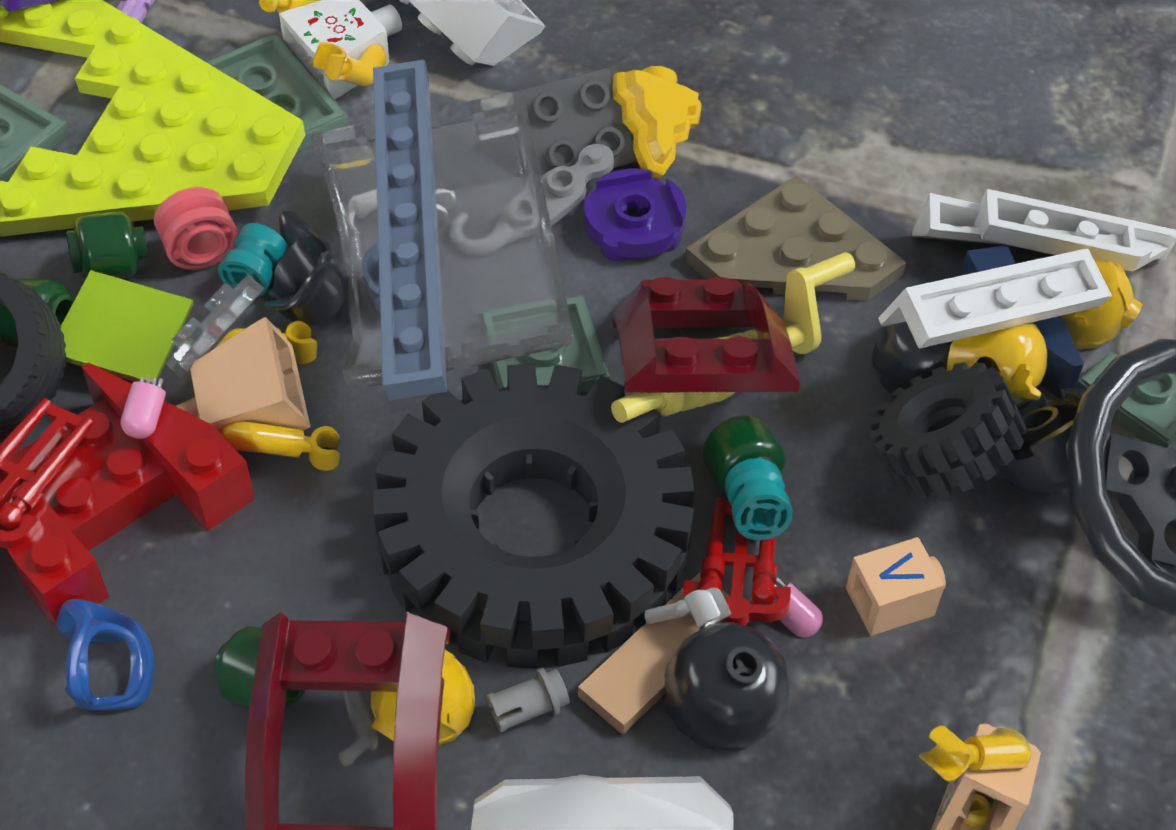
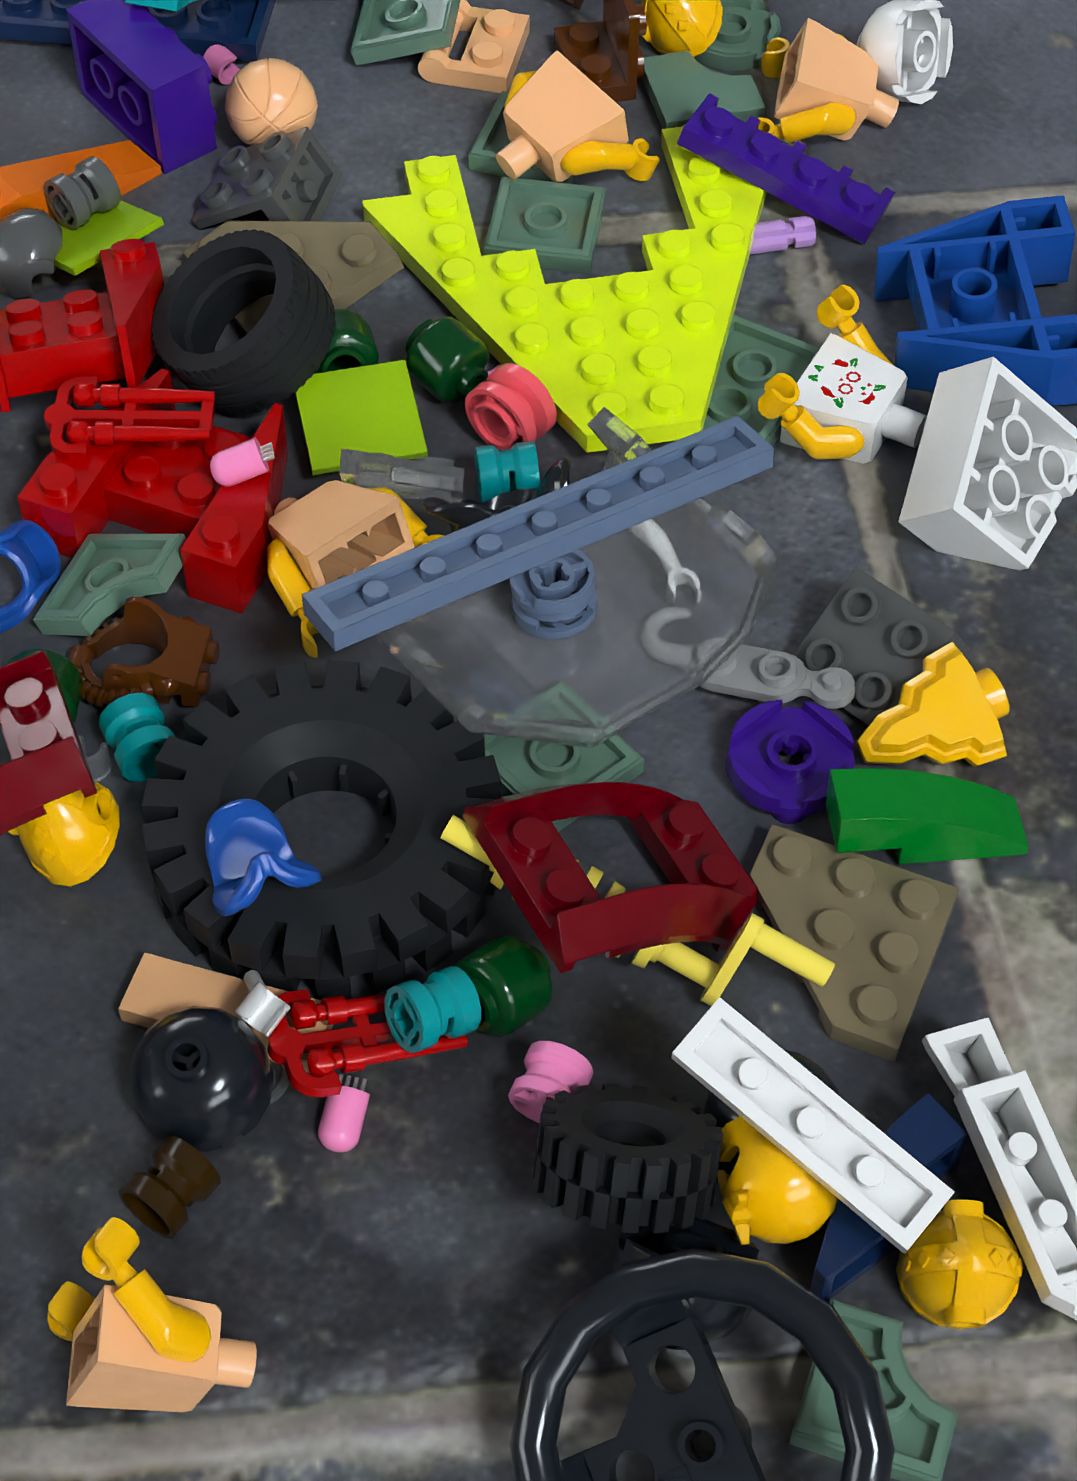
camera: 65 degrees right, 0 degrees up
light grey pin [486,668,570,732] -> none
light nougat brick [846,537,946,636] -> none
none -> sand green tile [33,534,186,636]
none -> reddish brown piece [68,596,220,708]
none -> teal wheel [98,692,175,782]
none -> dark brown wheel [118,1136,221,1239]
none -> blue piece [205,798,322,916]
none -> bright pink wheel [508,1041,594,1123]
none -> green slope [826,768,1029,865]

